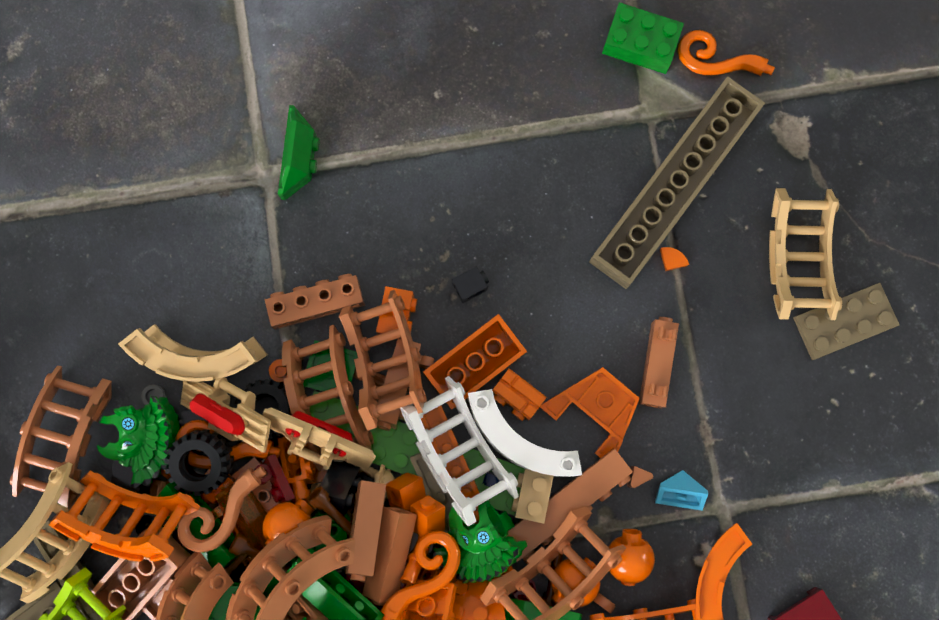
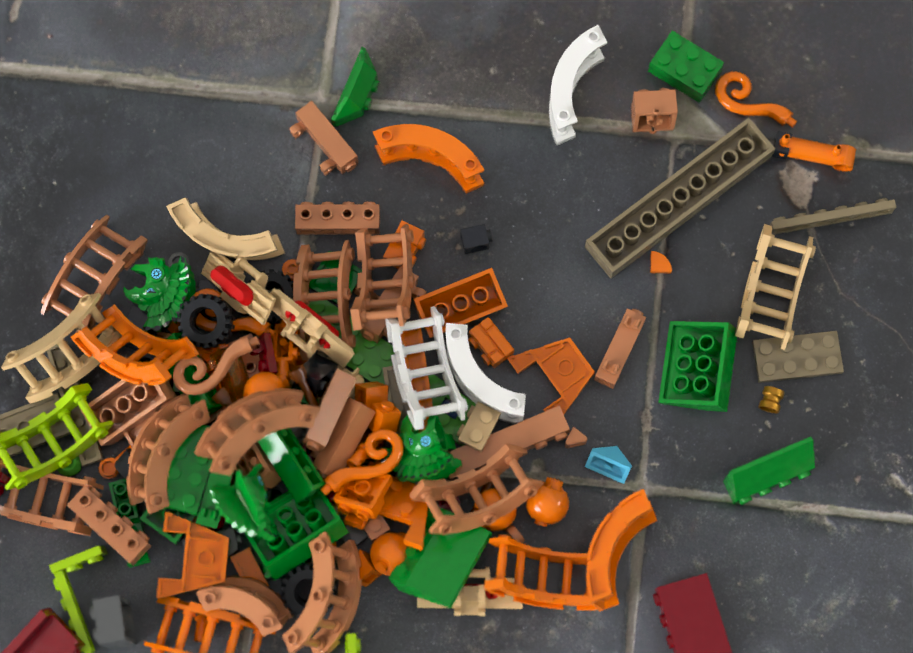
camera: 20 degrees right, 5 degrees down
none -> nougat brick [289,101,358,176]
none -> orange fence [373,124,485,194]
none -> white fence [549,25,607,145]
none -> nougat brick [631,88,678,134]
none -> green slope [658,321,737,412]
none -> green slope [723,437,815,505]
none -> pearl gold wheel [758,386,785,414]
none -> dark tan plate [770,198,896,235]
none -> orange piece [772,131,856,171]

